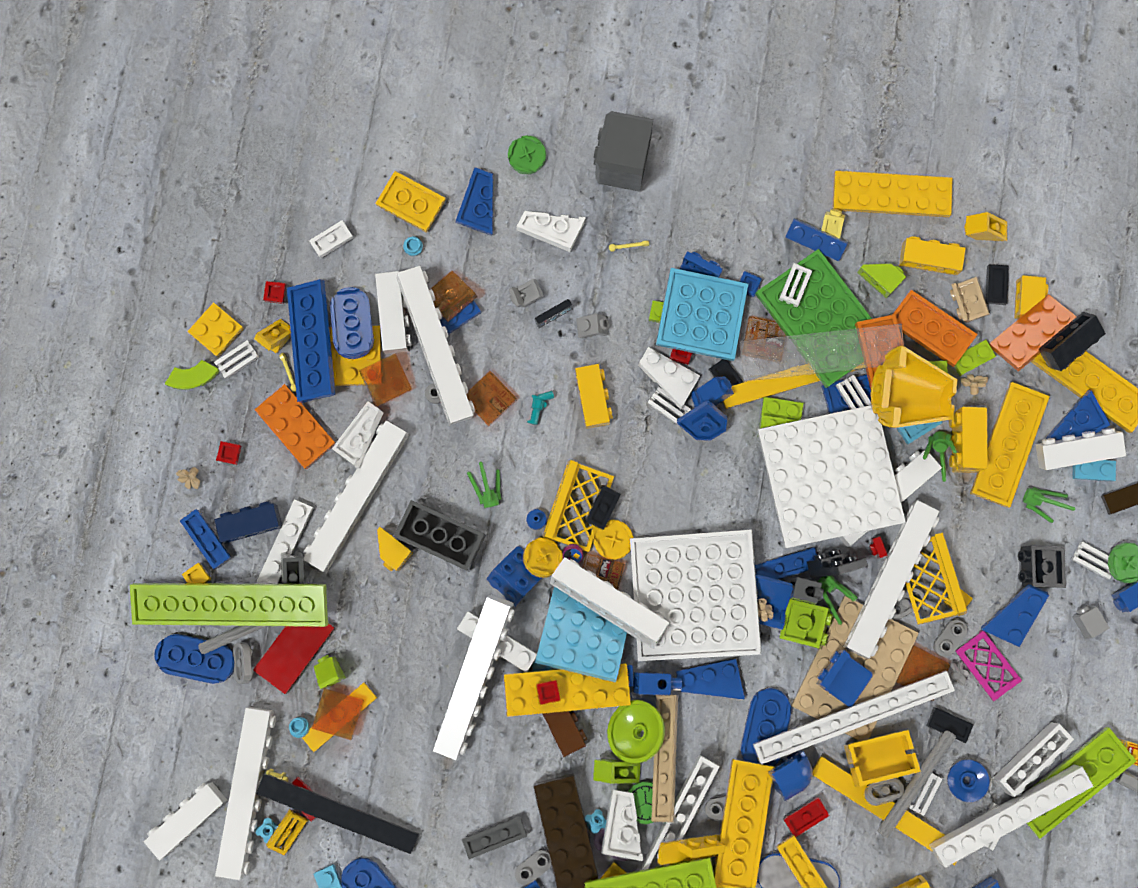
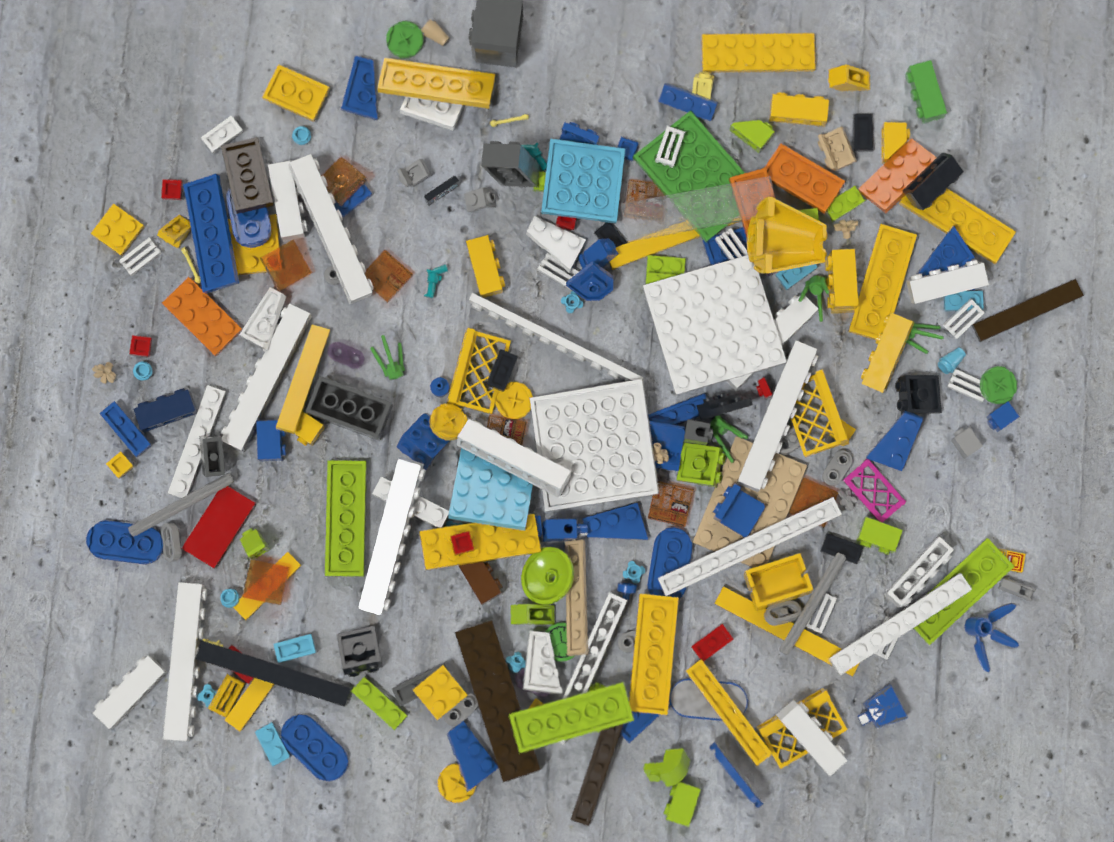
camera: 10 degrees left, 0 degrees up
lime plate [130,583,328,627] -> none
lime tile [165,360,220,390] -> none
tile [563,544,583,564] -> none
yellow bracket [658,834,725,865] -> none
blue brick [768,750,813,801] -> none
blue dish [947,760,990,802] -> none
none -> medium azure plate [133,361,153,381]
none -> plate [221,137,274,214]
none -> yellow tile [224,678,275,732]
none -> blue brick [257,420,286,462]
none -> medium azure plate [273,634,316,663]
none -> yellow tile [276,324,330,434]
none -> lime plate [325,460,367,577]
none -> clear purple plate [328,342,365,369]
none -> plate [336,626,383,677]
none -> lime plate [351,677,408,730]
none -> yellow plate [377,58,495,109]
none -> yellow plate [413,665,468,720]
none -> tan cone [421,19,450,46]
none -> white plate [469,293,643,382]
none -> dark grey brick [481,141,540,187]
none -> teal piece [522,142,547,171]
none -> medium azure plate [561,291,583,314]
none -> blue tile [617,583,637,600]
none -> medium azure plate [623,561,645,584]
none -> clear orange tile [647,481,694,527]
none -> lime brick [856,517,903,555]
none -> yellow brick [861,313,915,393]
none -> bright green brick [905,60,947,124]
none -> medium azure cone [938,347,966,374]
none -> white tile [943,298,985,339]
none -> blue plant [964,604,1019,672]

